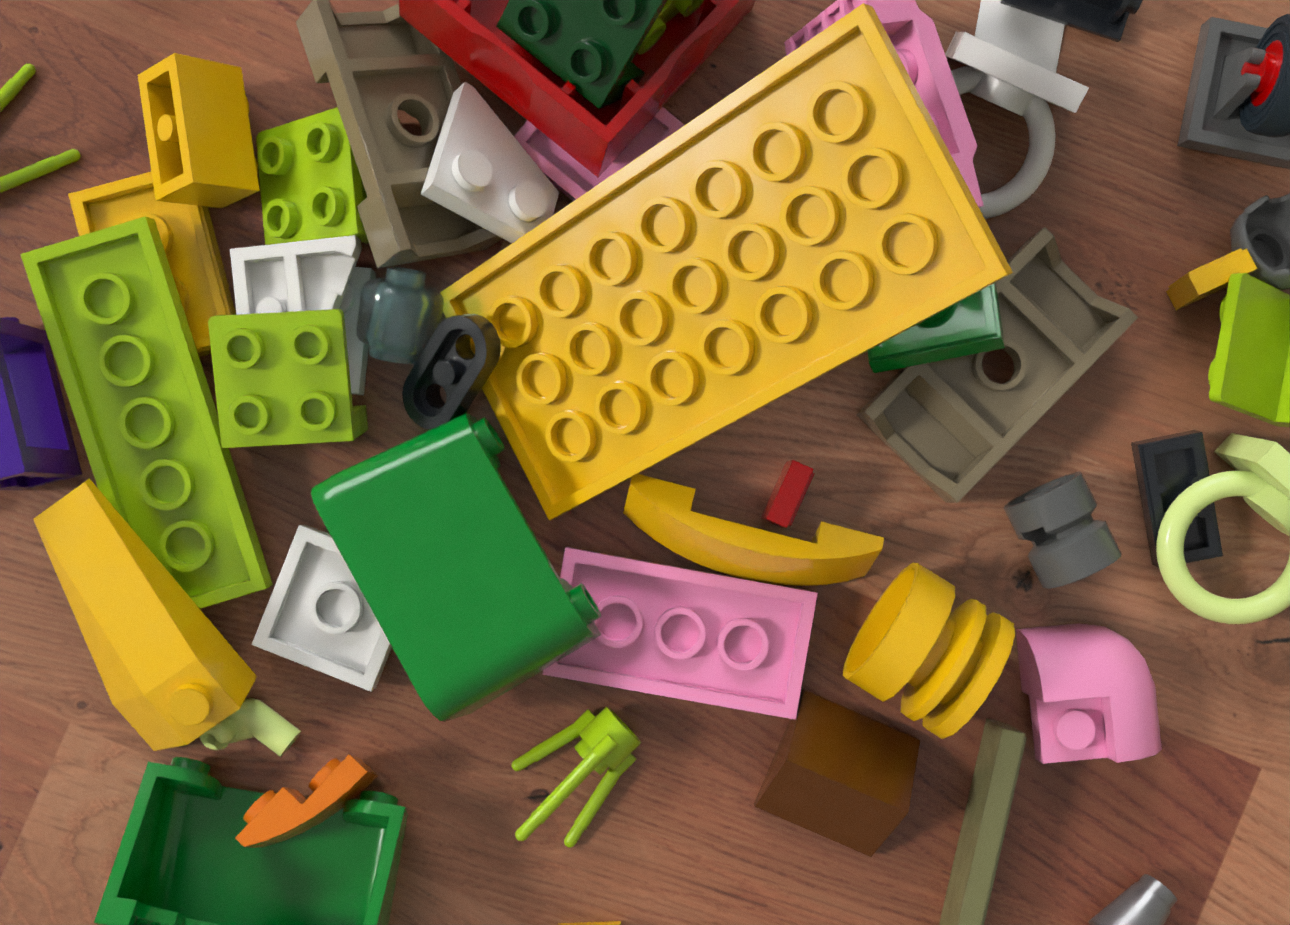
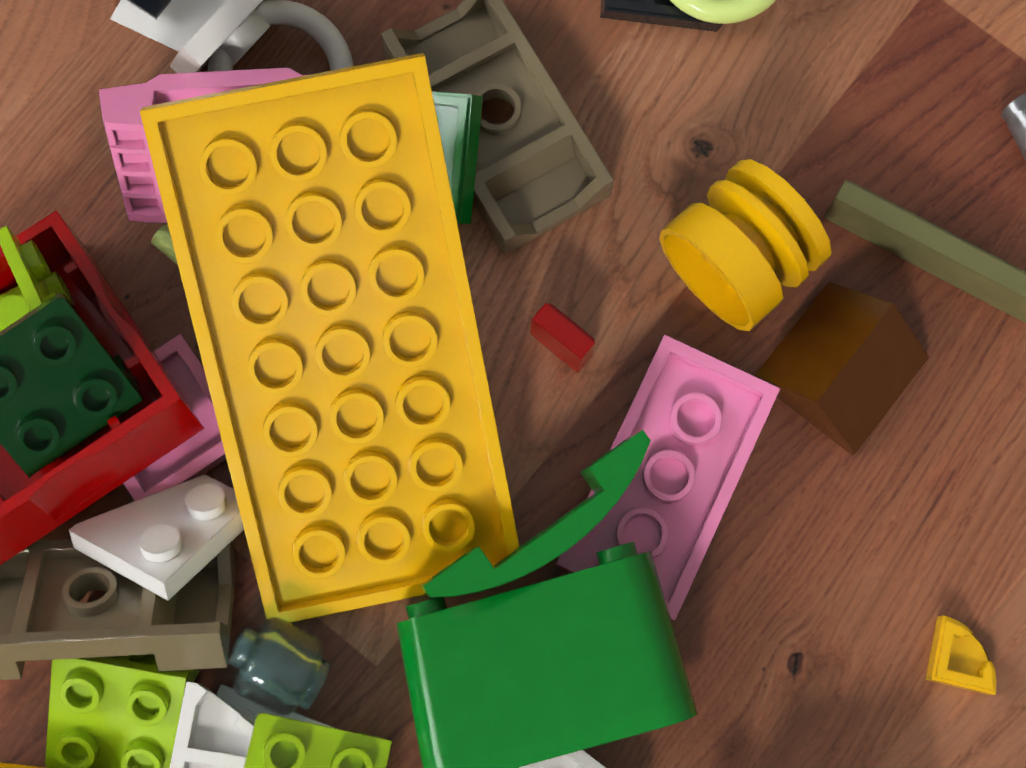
camera: 75 degrees left, 10 degrees down
black plate [402,314,501,429] -> none
lime plant [511,706,642,848] -> none
yellow slope [623,474,884,586] -> none
dark grey wheel [1003,472,1122,589] -> none
bright pink brick [1016,623,1162,764] -> none
none -> green slope [420,430,651,598]

